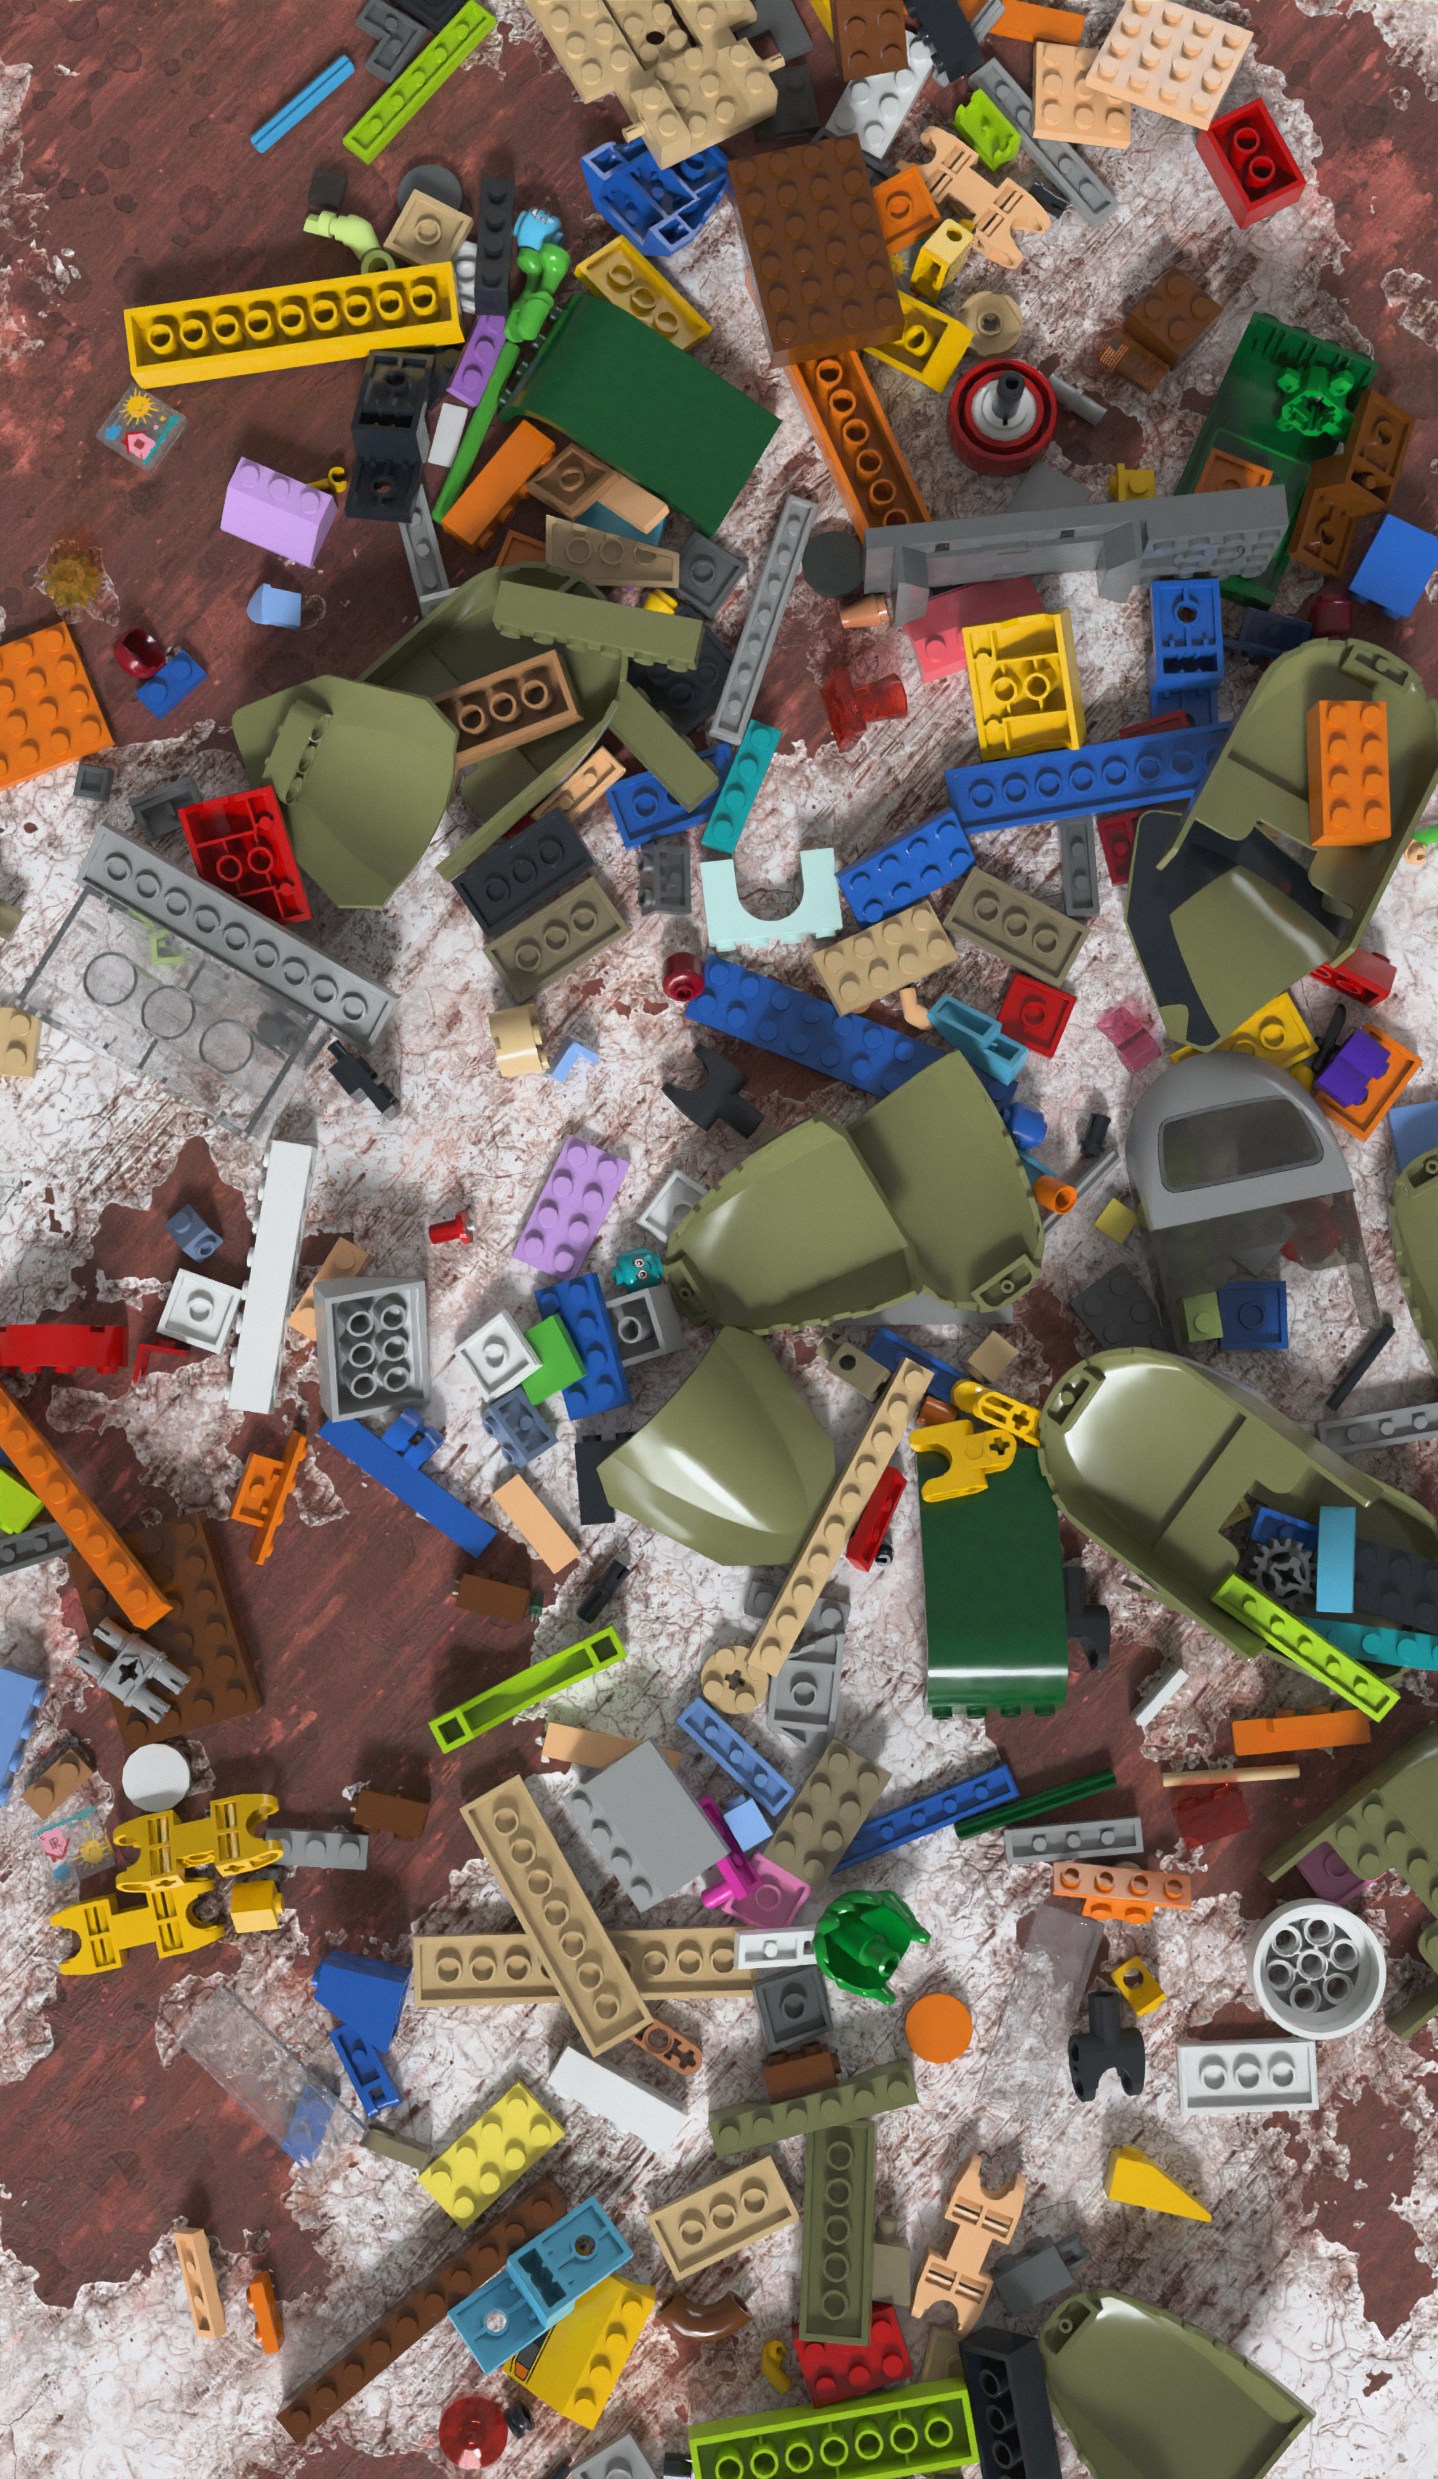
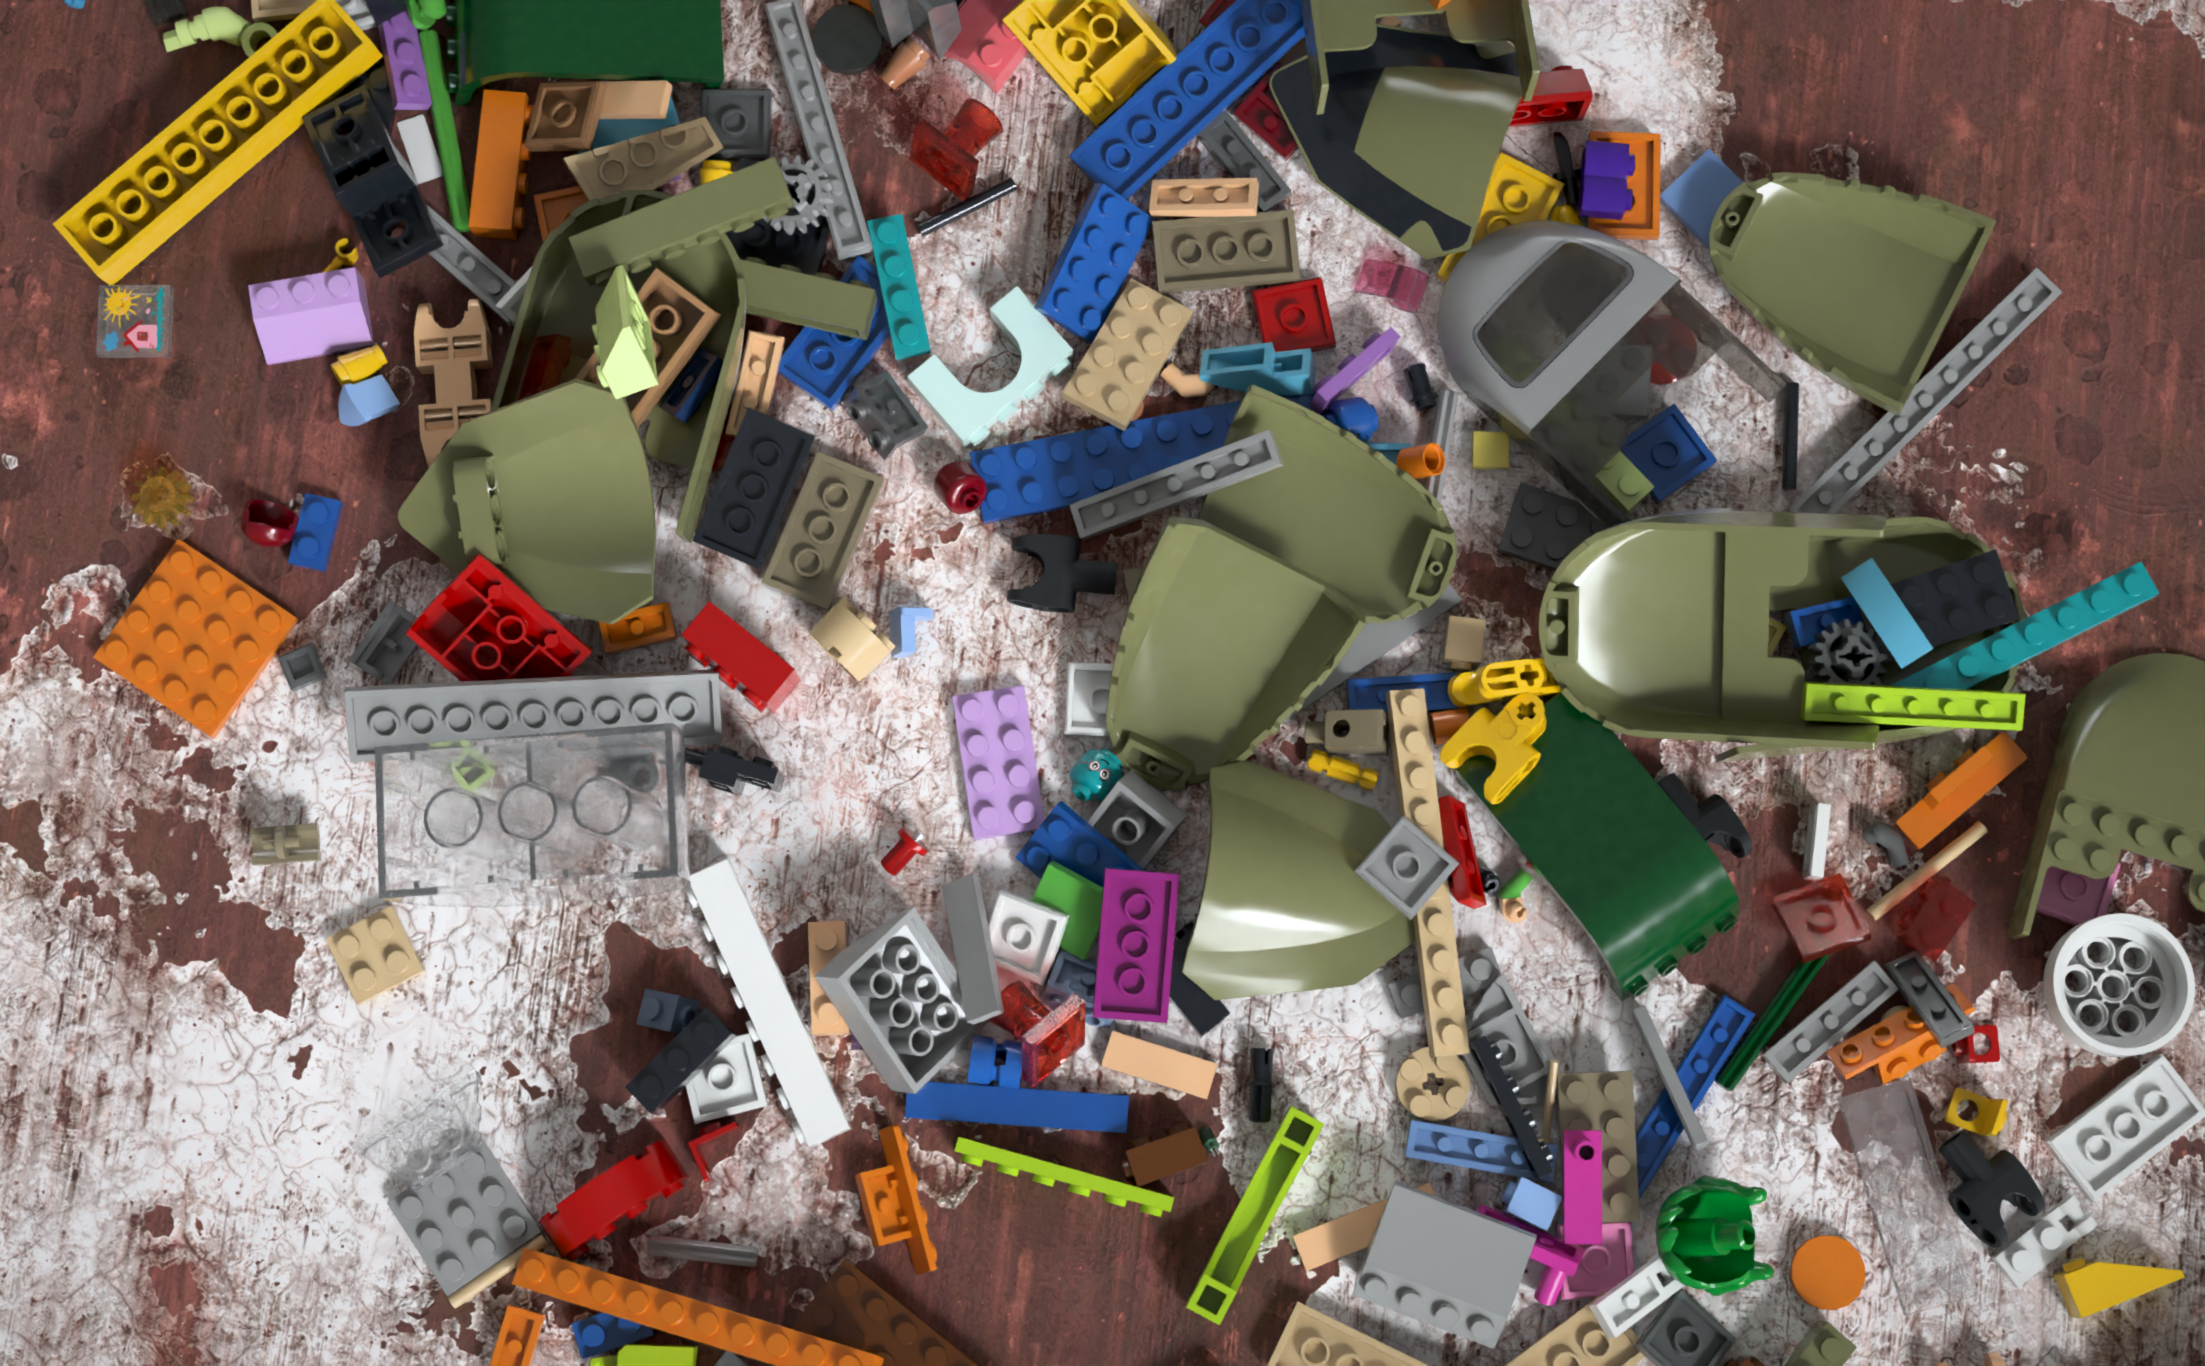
camera: 35 degrees left, 5 degrees down
none -> yellow cone [330,344,388,386]
none -> light nougat piece [414,298,493,467]
none -> clear red plate [517,334,572,401]
none -> yellowish green slope [592,265,658,399]
none -> orange plate [598,602,678,655]
none -> black brick [625,1007,736,1115]
none -> light grey axle [648,1235,759,1267]
none -> dark blue plate [659,347,723,423]
none -> red brick [681,601,801,714]
none -> light grey gear [763,155,834,235]
none -> black bar [916,177,1017,237]
none -> light grey tile [942,873,1005,1025]
none -> lime plate [954,1137,1174,1217]
none -> clear red plant [988,981,1086,1088]
none -> light grey plate [1069,429,1284,540]
none -> magenta plate [1092,868,1180,1023]
none -> light nougat plate [1149,178,1259,218]
none -> yellow axle [1307,749,1379,791]
none -> medium lavender plate [1309,327,1401,415]
none -> light grey tile [1354,815,1459,921]
none -> black plate [1469,1036,1554,1179]
none -> arm [1498,867,1533,923]
none -> tan piece [1538,1059,1559,1143]
none -> dark pink piece [1563,1129,1602,1244]
none -> light grey tile [1632,1005,1708,1151]
none -> clear red plate [1772,873,1872,964]
none -> dark grey arm [1863,821,1910,868]
none -> dark grey tile [1884,950,1975,1049]
none -> red bracket [1951,1025,2000,1064]
none -> white plate [1991,1193,2098,1288]

